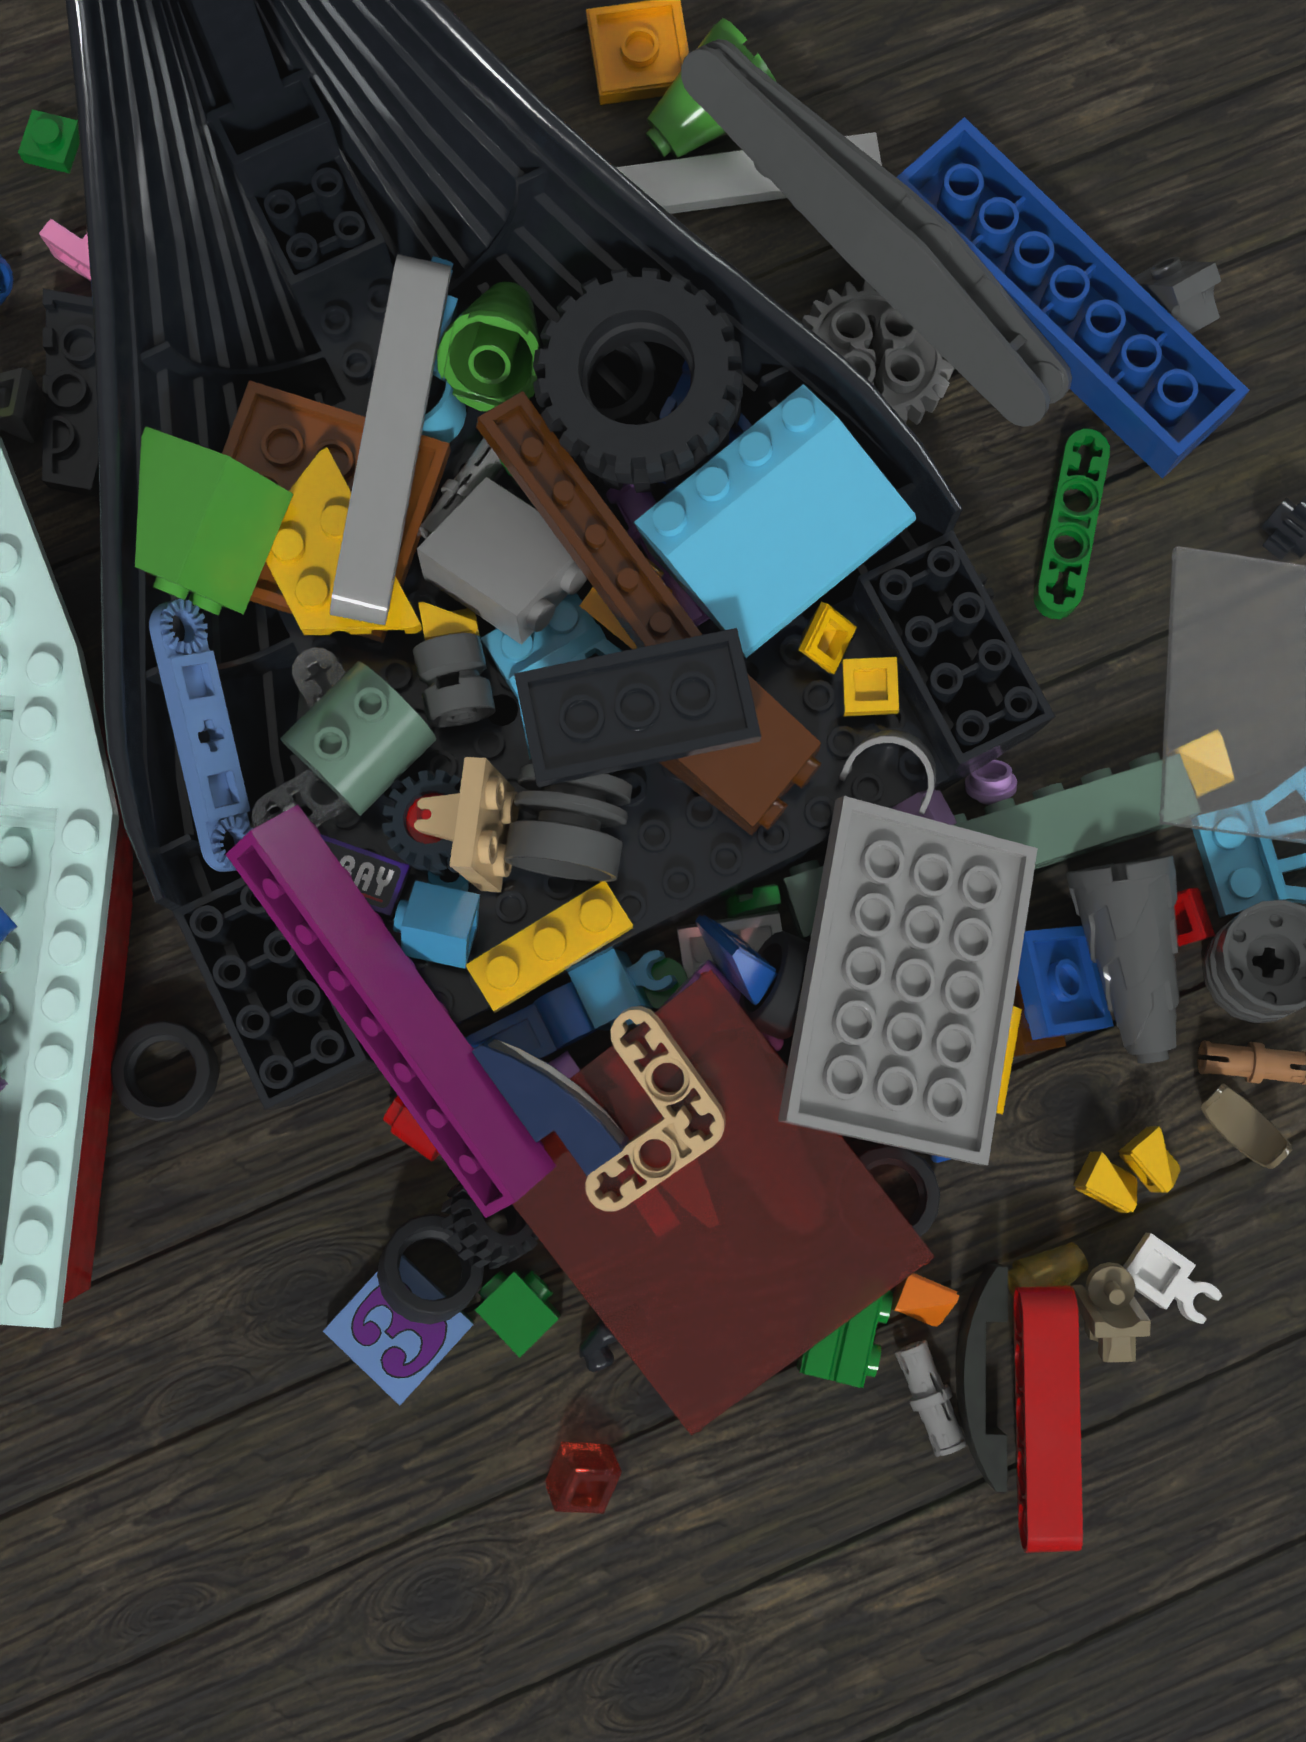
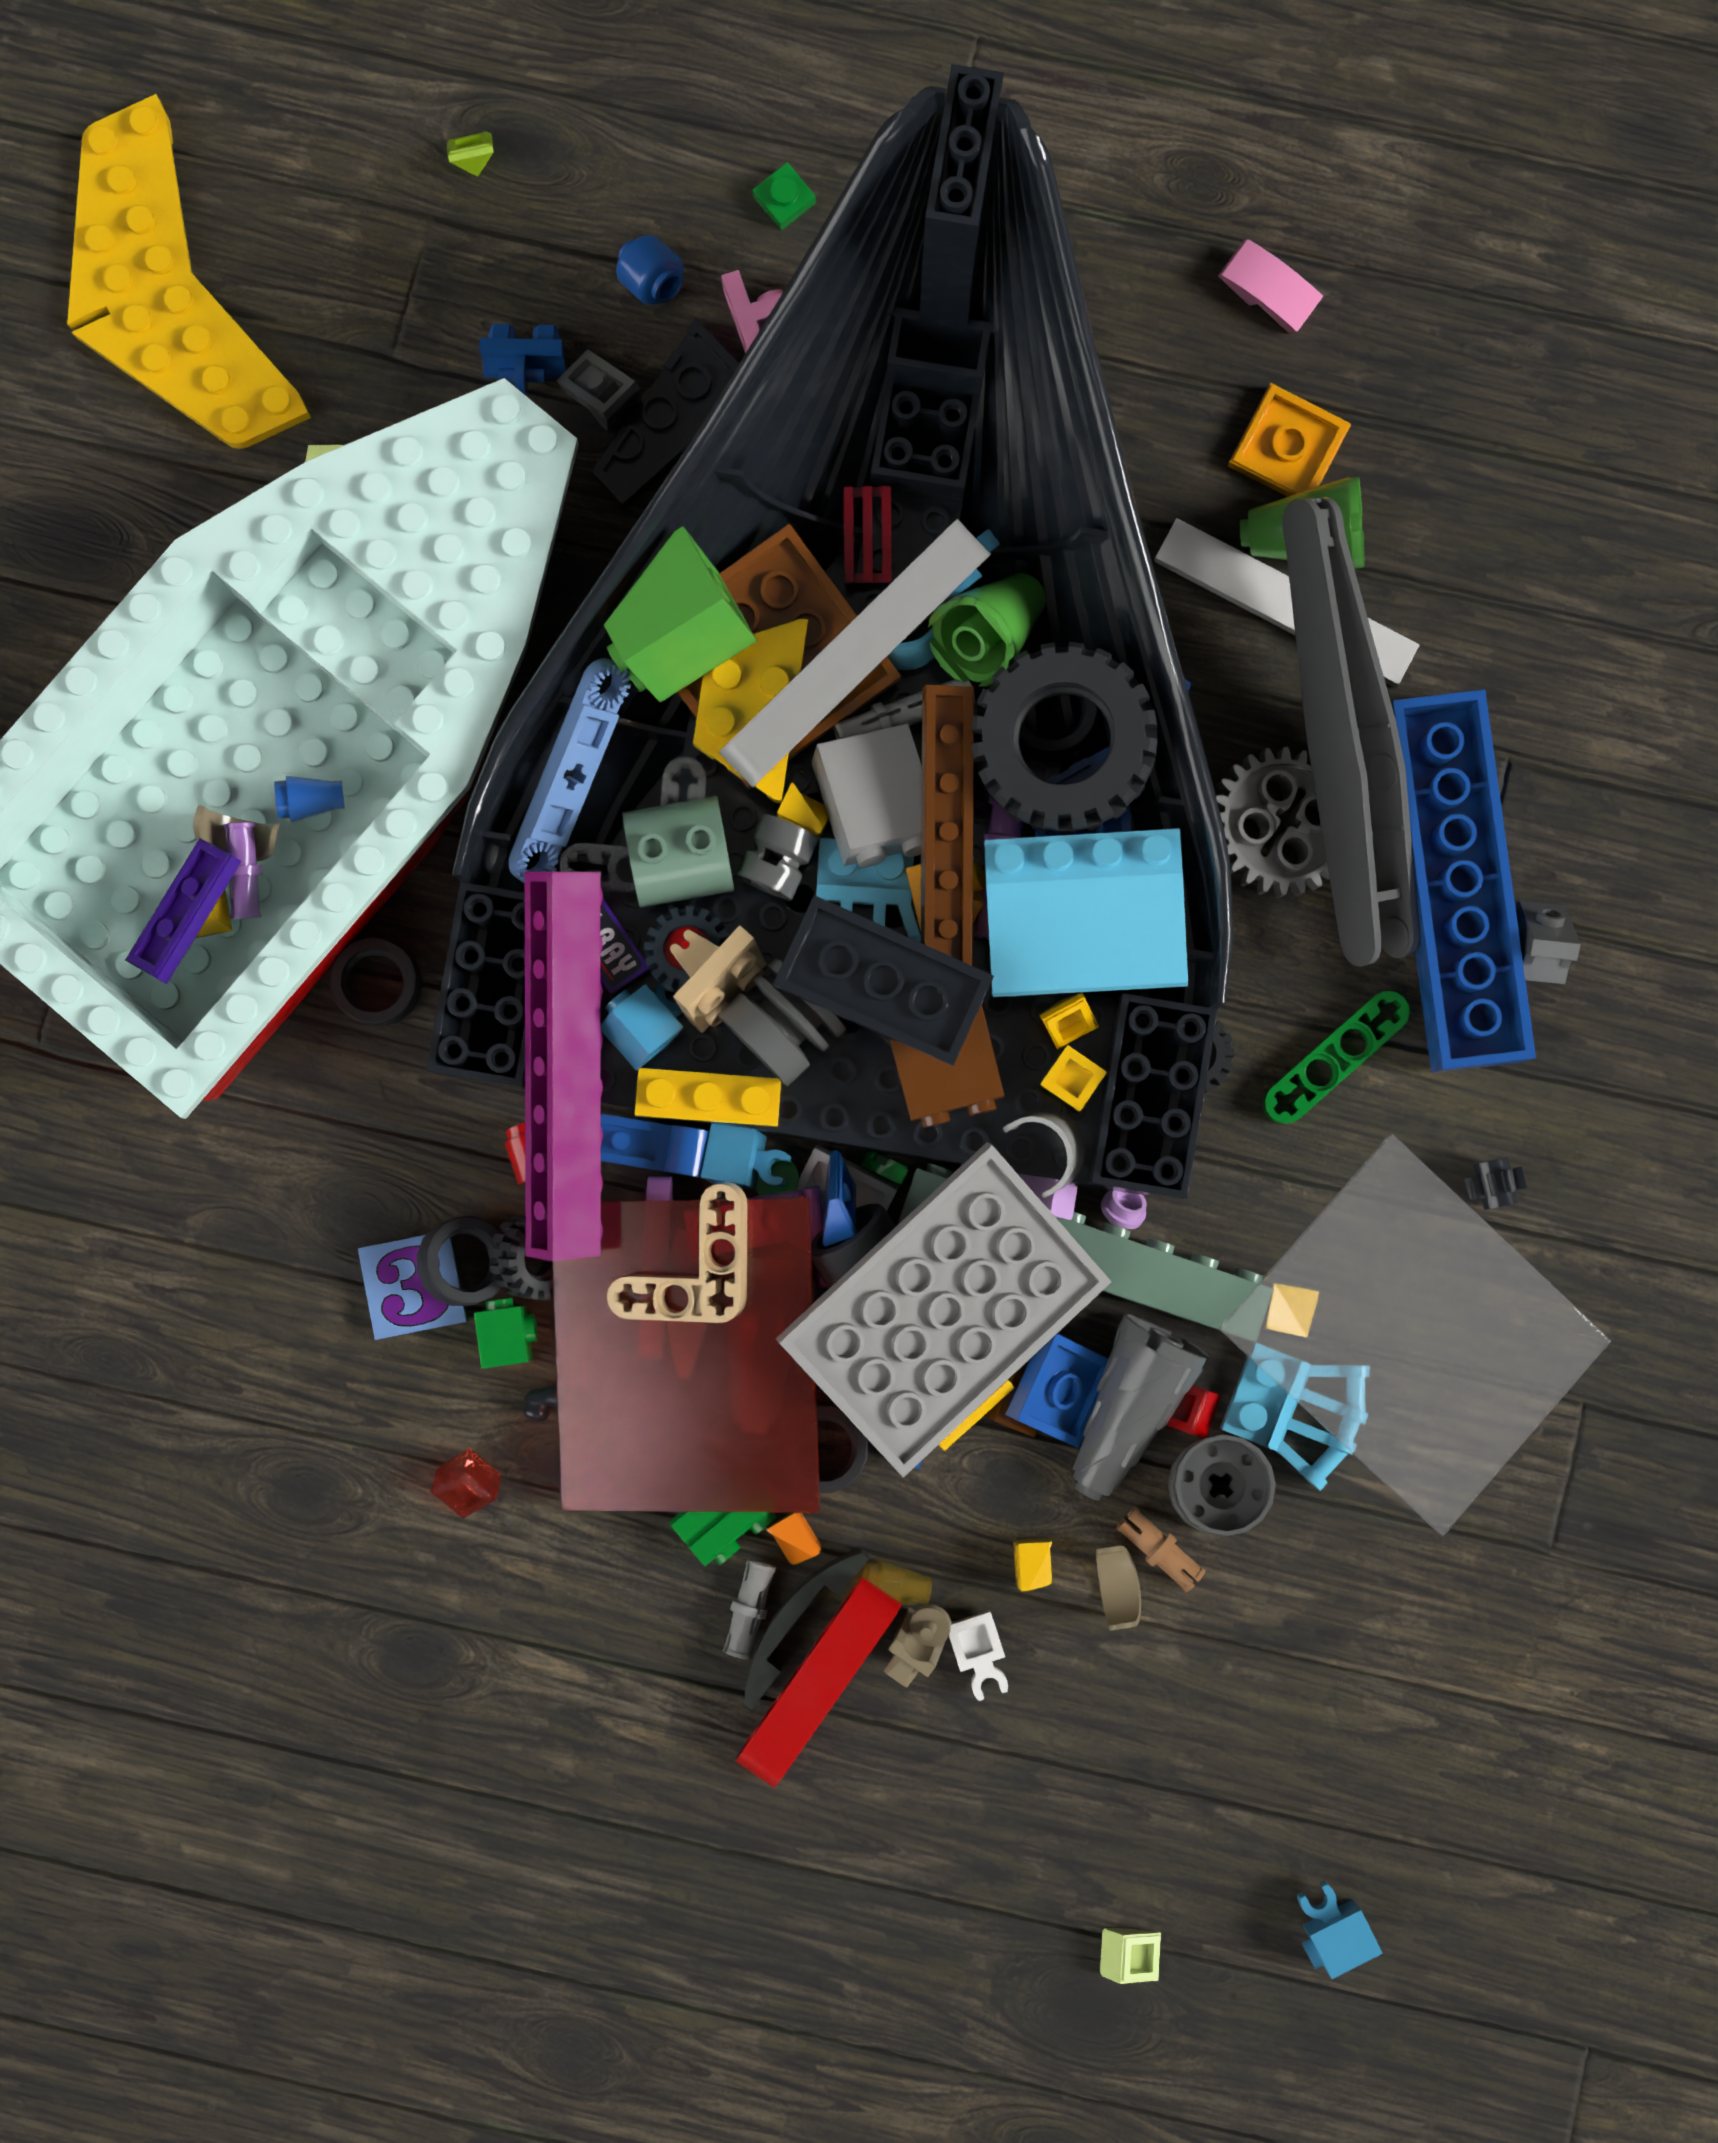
camera: 35 degrees right, 5 degrees up
dark blue slope [472,1037,629,1176] -> none
yellow slope [1073,1151,1137,1213] -> none
none -> dark red tile [844,486,892,584]

